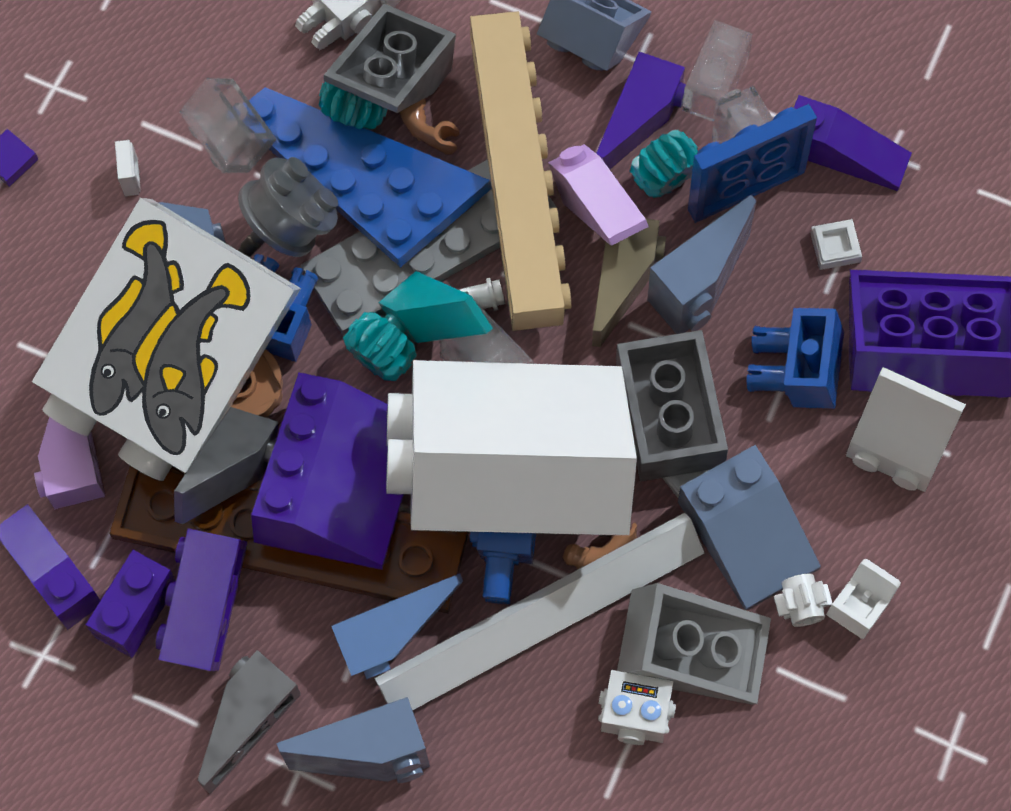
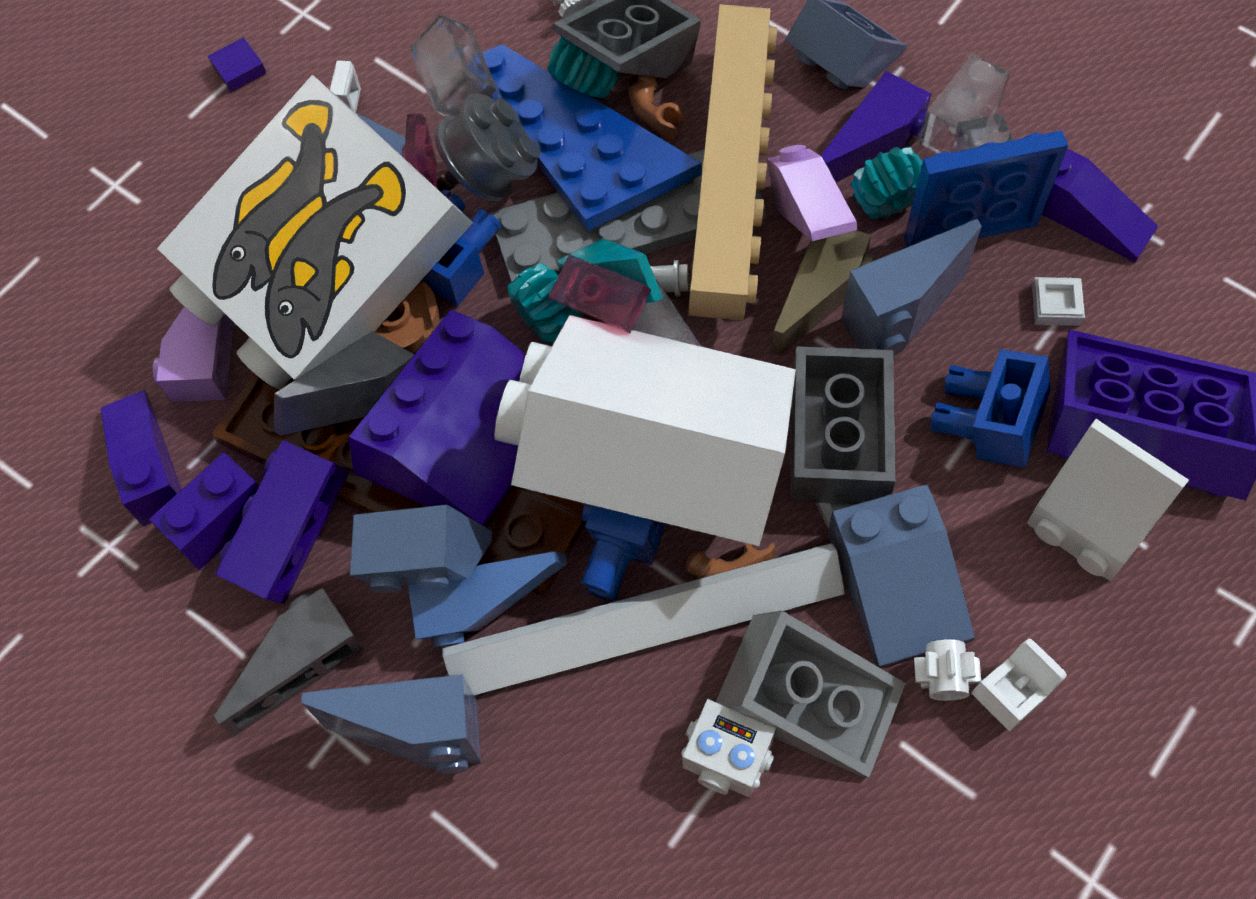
camera: 15 degrees right, 5 degrees down
none -> sand blue slope [350,505,492,593]
none -> clear pink plate [402,114,438,188]
none -> clear pink plate [549,254,651,334]

